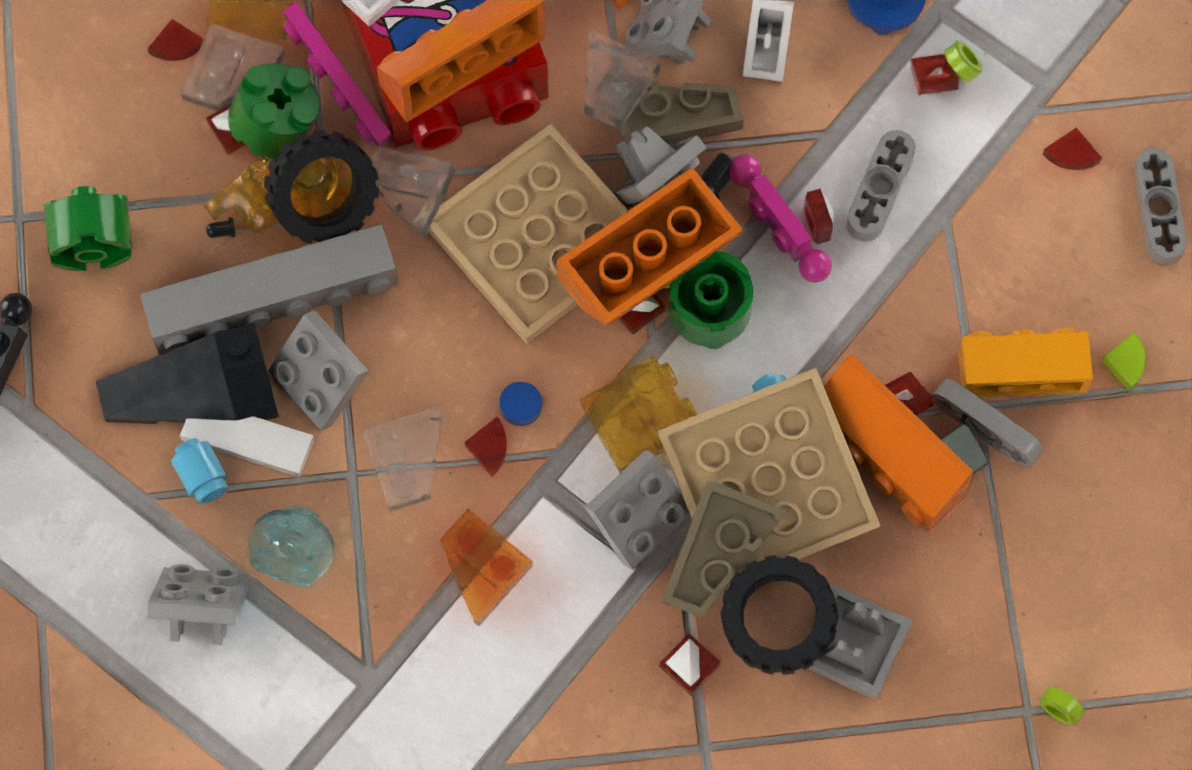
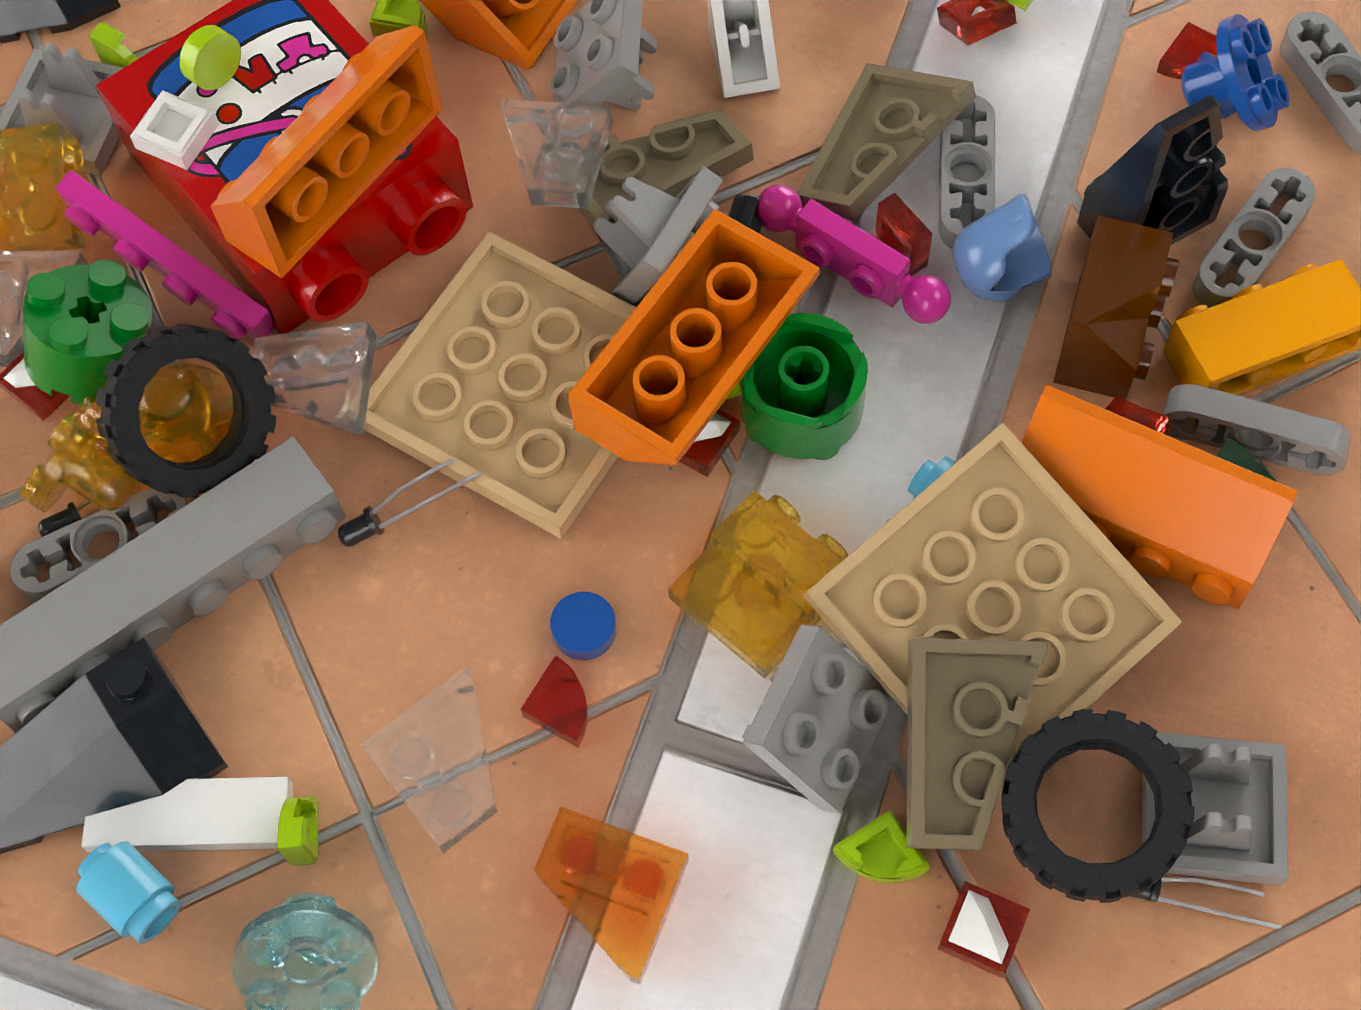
camera: 15 degrees left, 5 degrees down
light grey plate [268,311,369,430] -> none
none -> light grey beam [10,488,187,603]
none -> lime tile [277,796,319,866]
none -> piece [337,458,483,547]
none -> dark tan wing [797,63,976,221]
none -> lime tile [833,810,930,883]
none -> medium blue hair [952,194,1052,302]
none -> reddish brown slope [1053,215,1179,400]
none -> black wedge [1077,95,1228,245]
none -> flat silver piece [1131,878,1282,930]
none -> blue plate [1182,14,1289,132]
none -> light grey beam [1193,168,1316,308]

